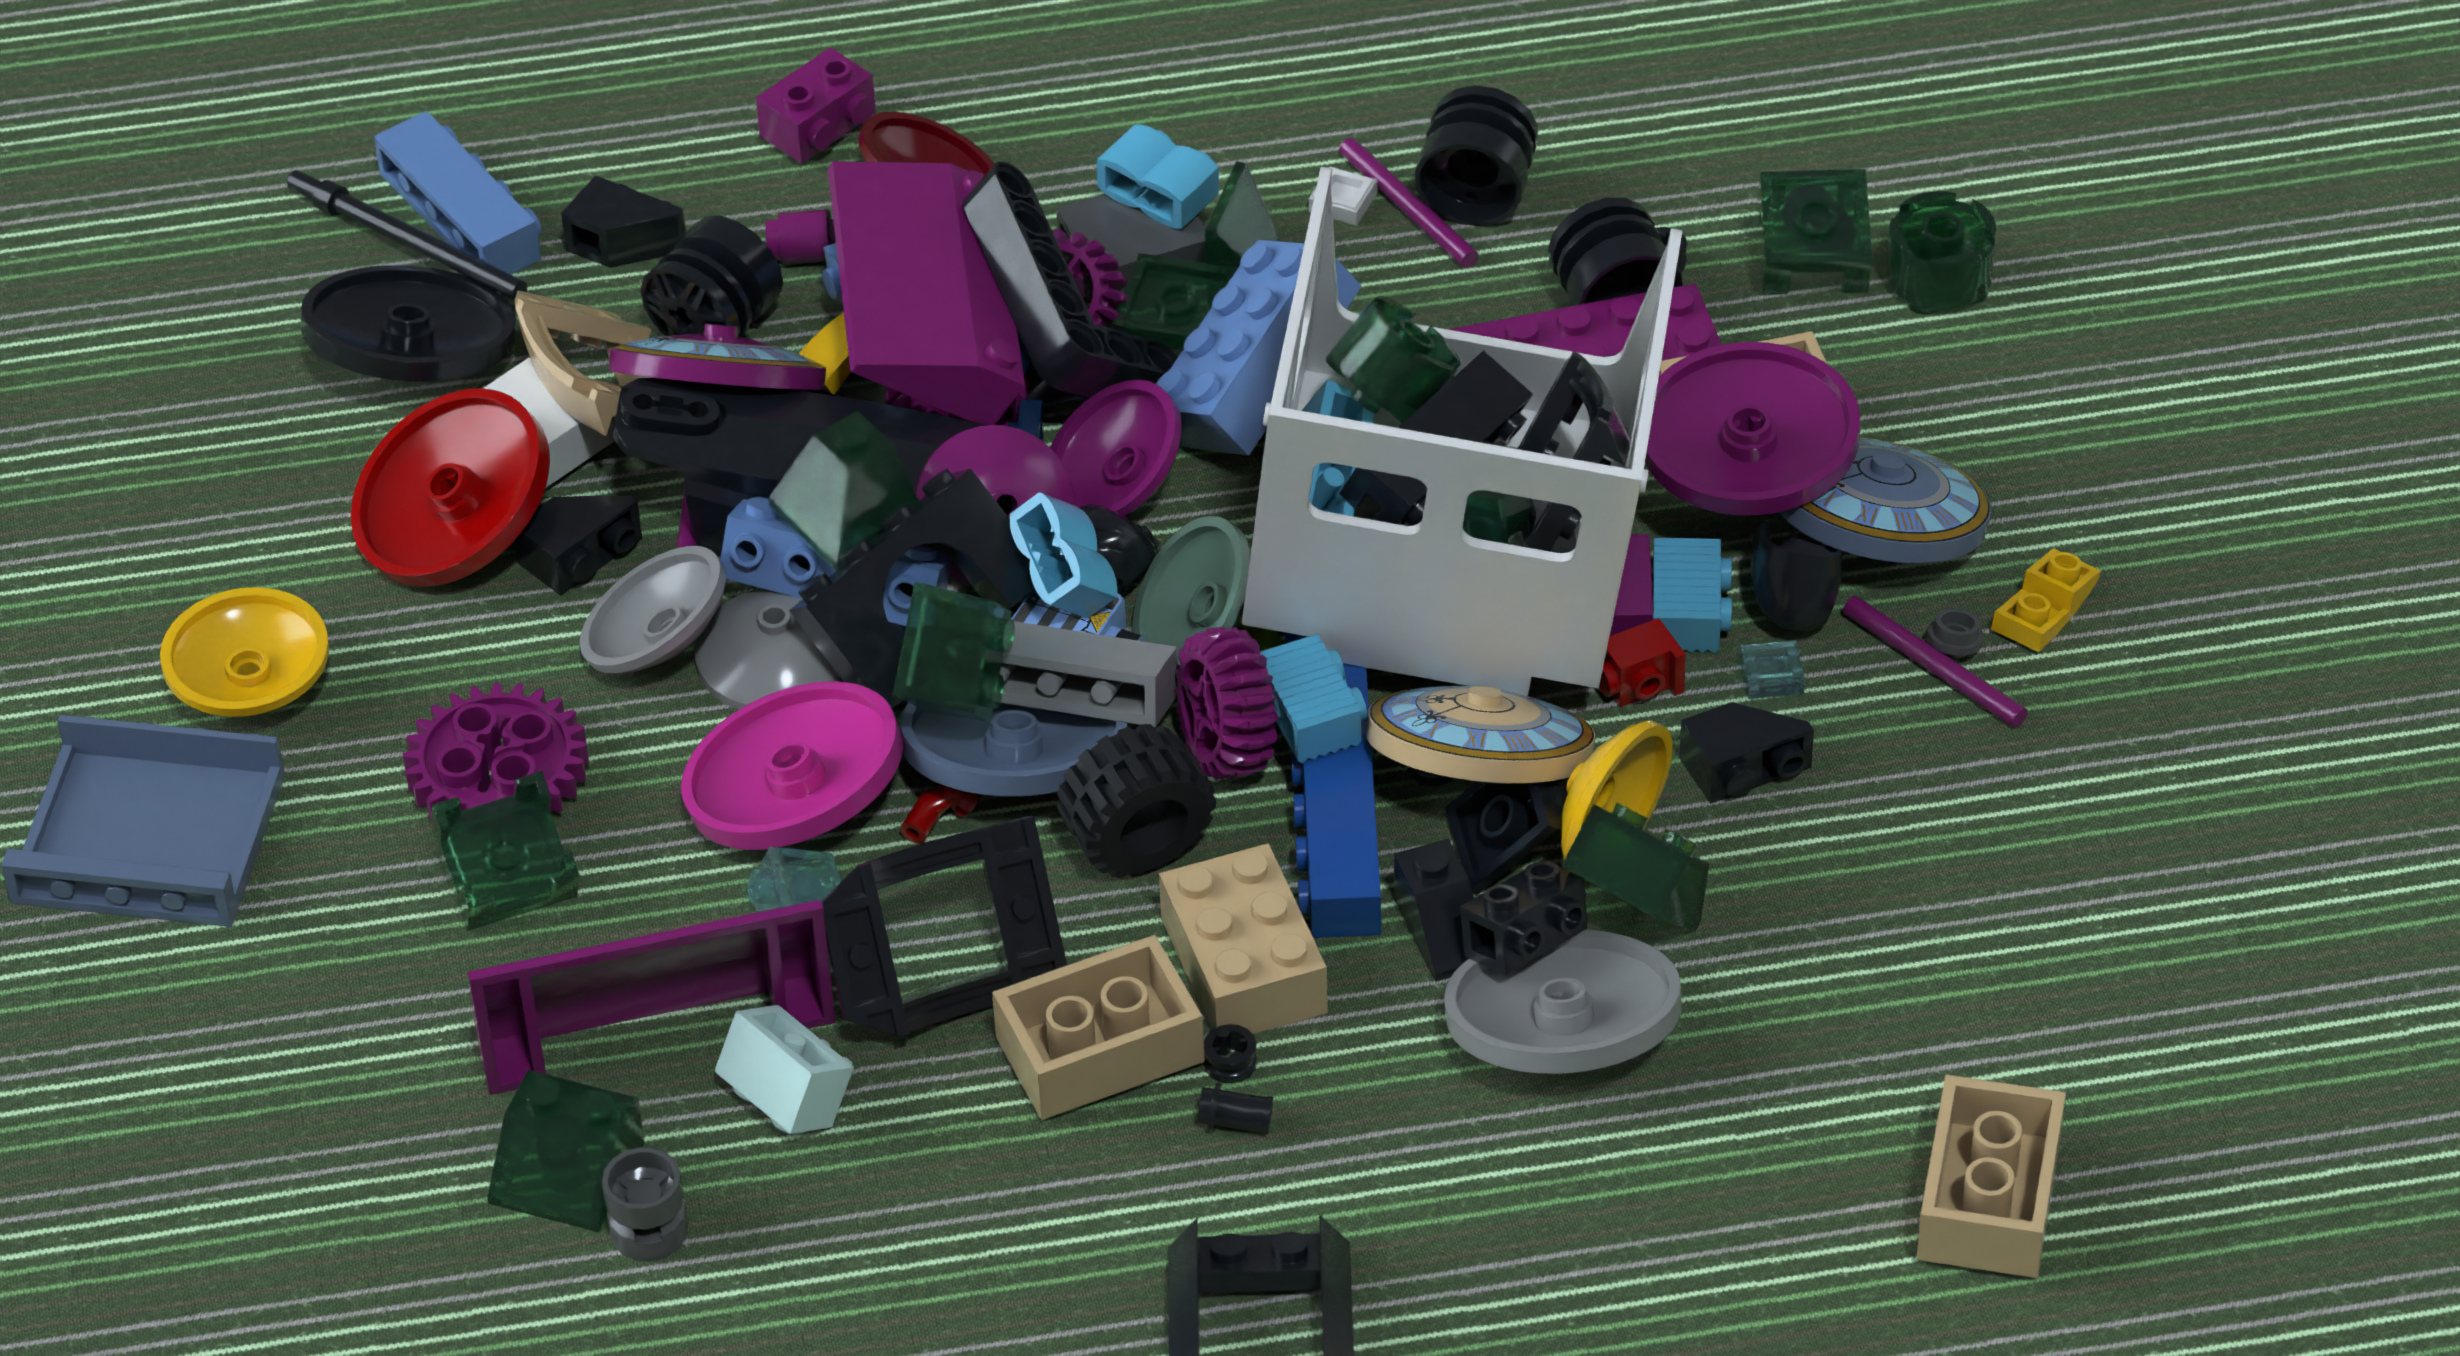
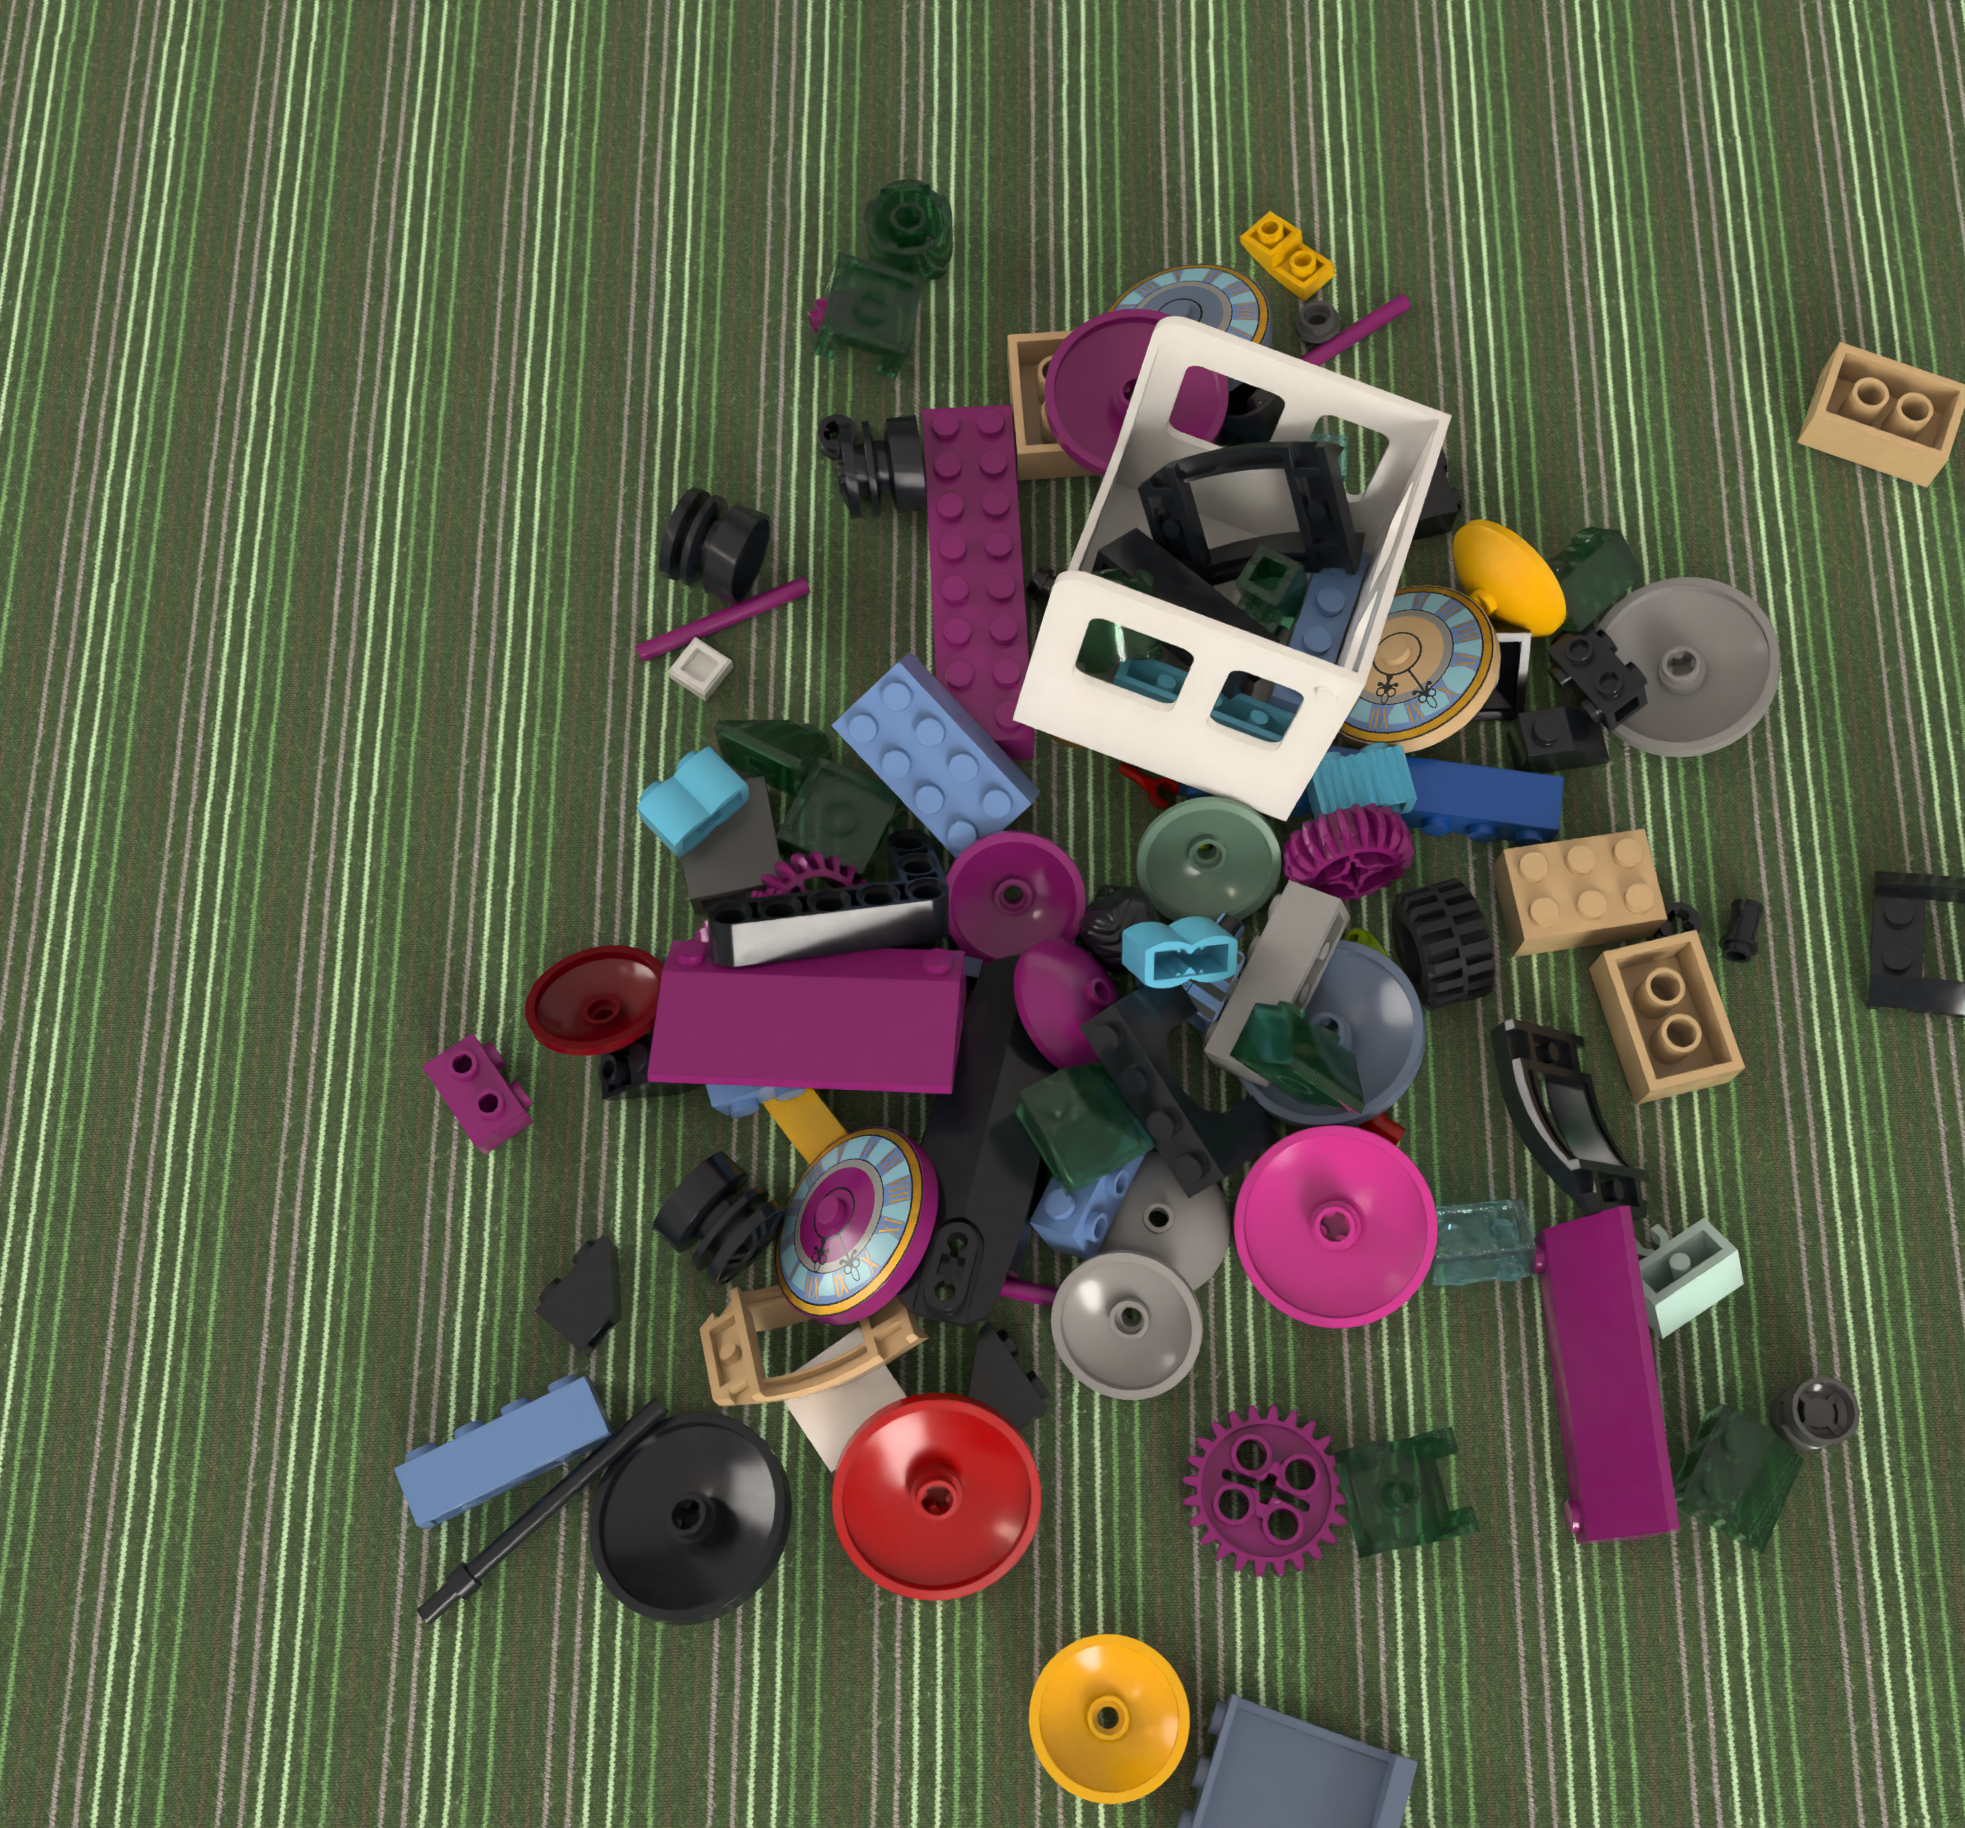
camera: 80 degrees left, 25 degrees up
magenta brick [765,209,836,265] -> none

